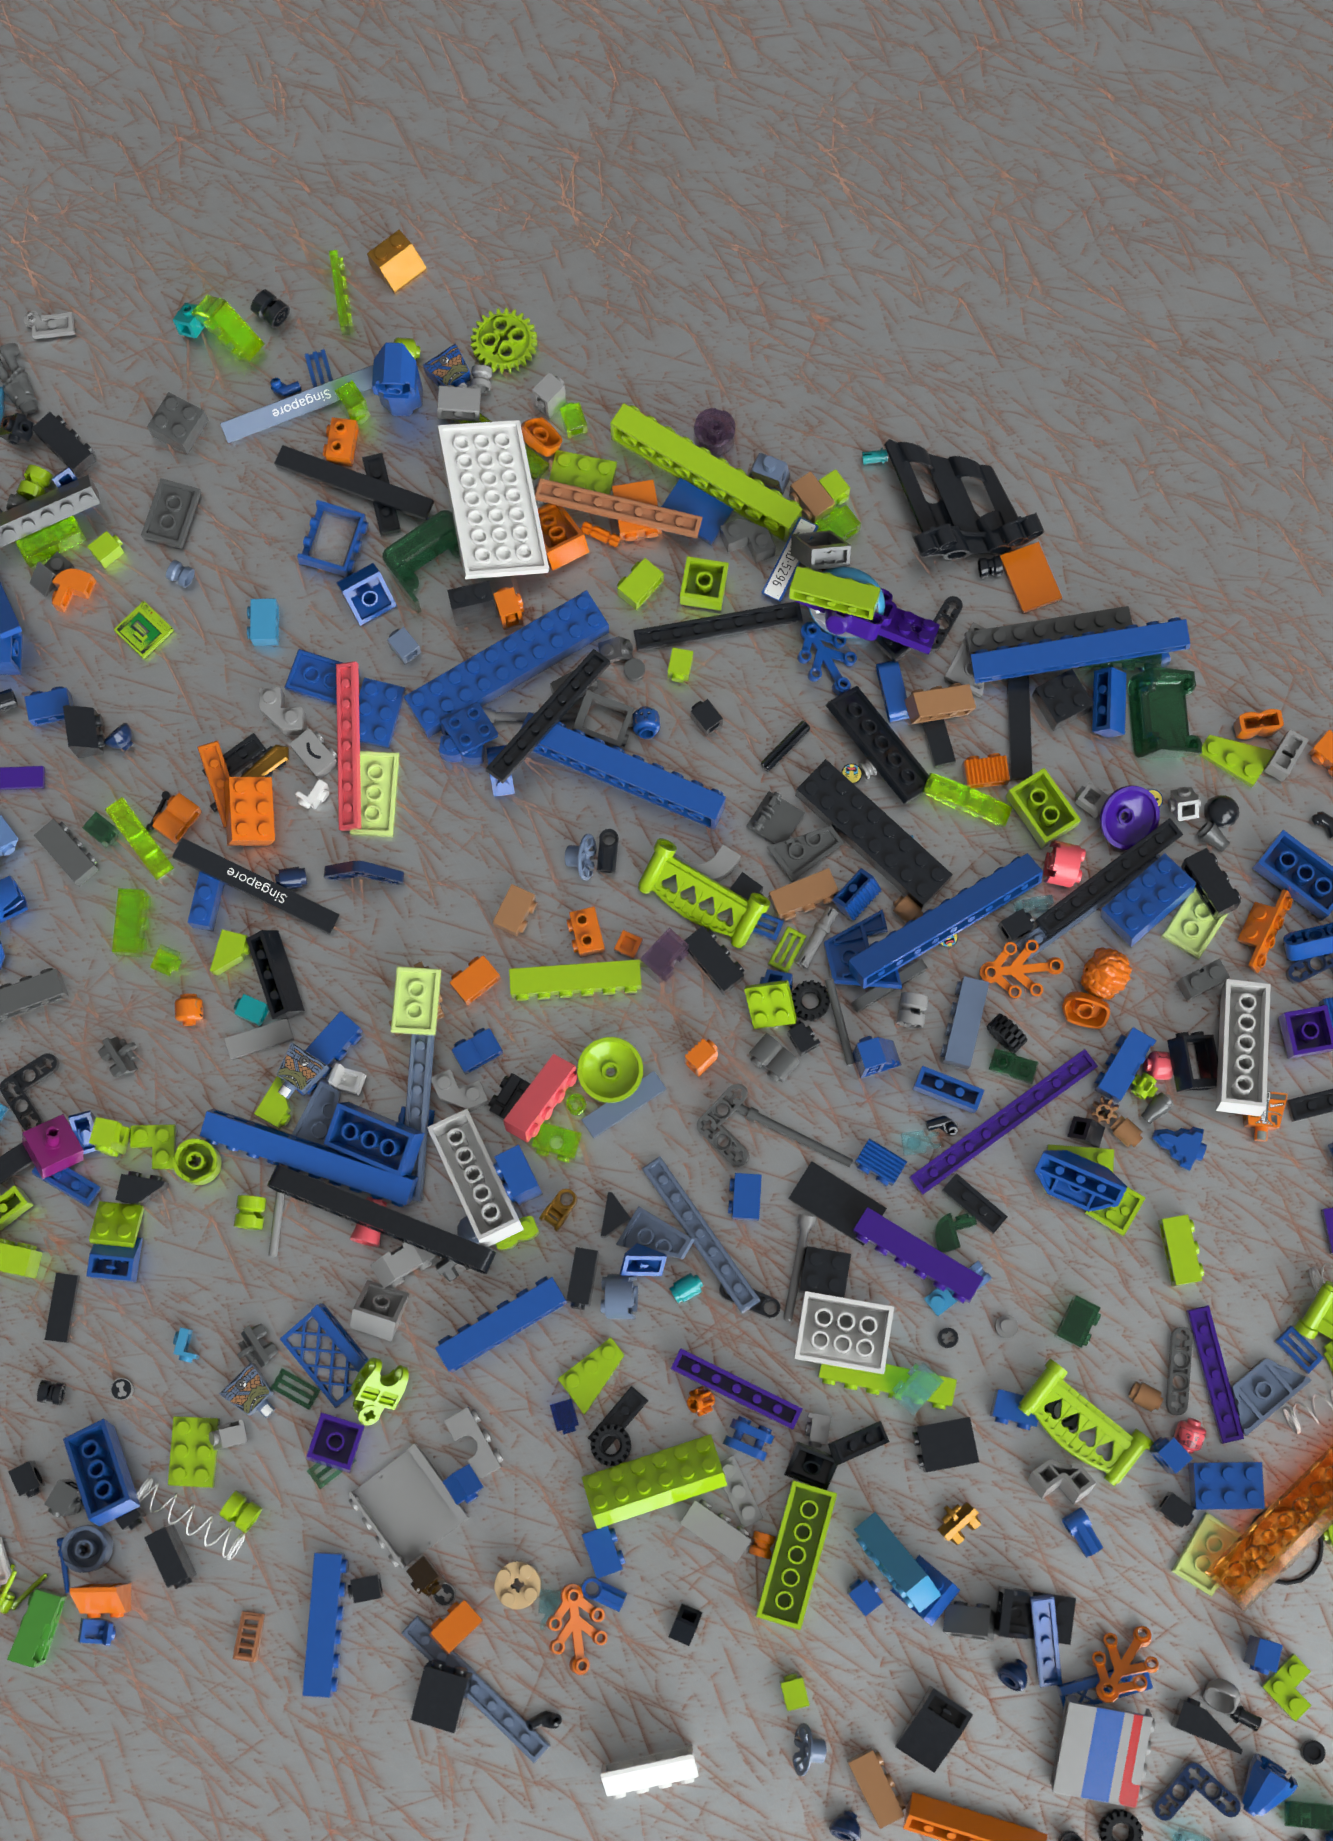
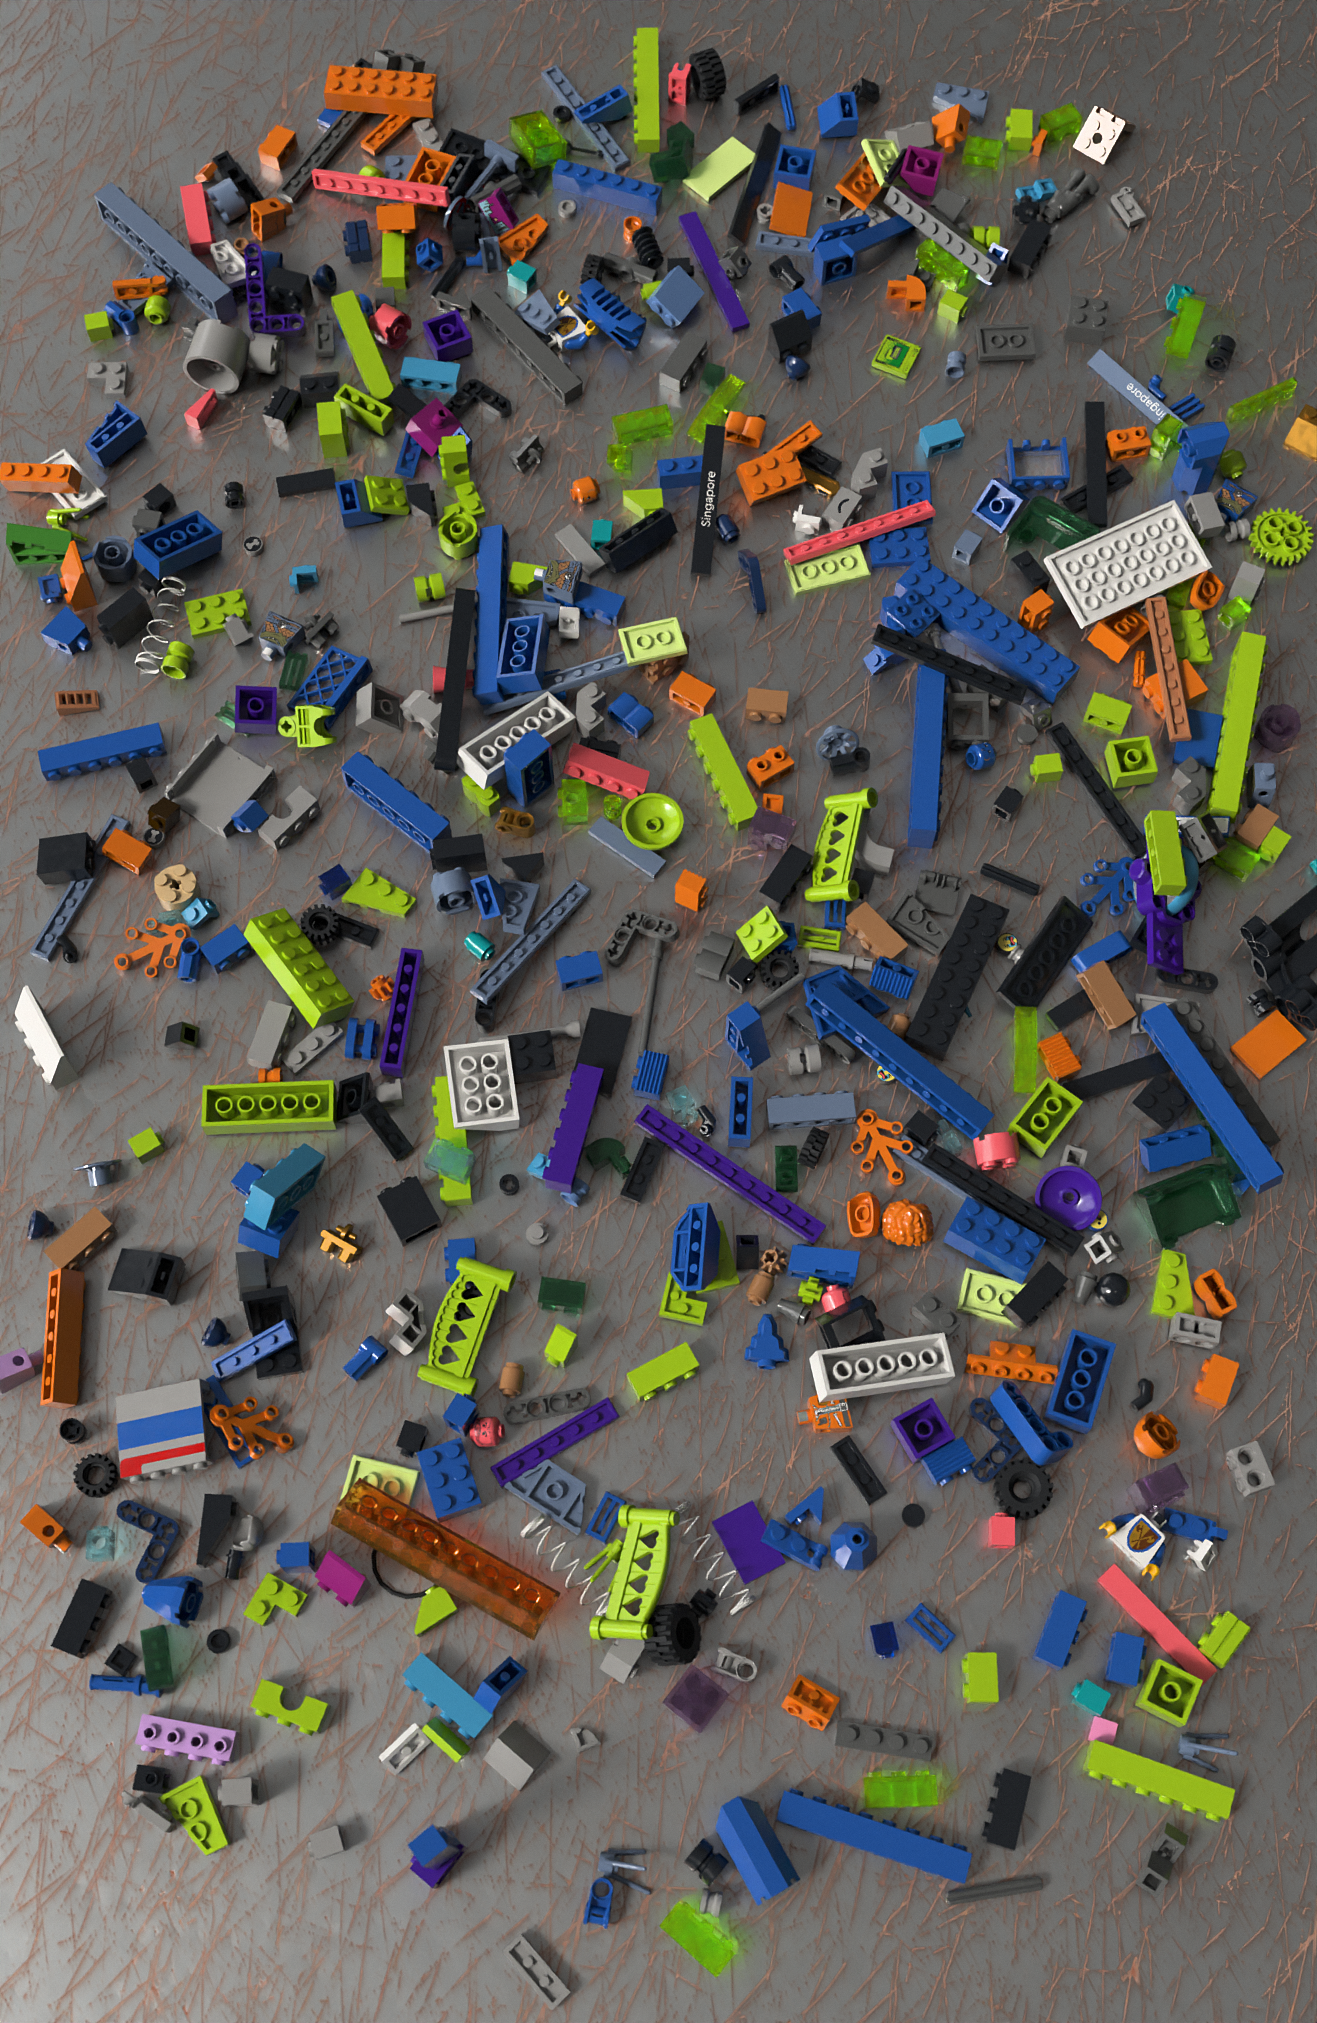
camera: 70 degrees right, 10 degrees down
none -> blue torso [40,606,93,655]
none -> dark azure bracket [181,897,220,930]
none -> magenta slope [315,1550,372,1607]
none -> lime slope [544,1323,578,1368]

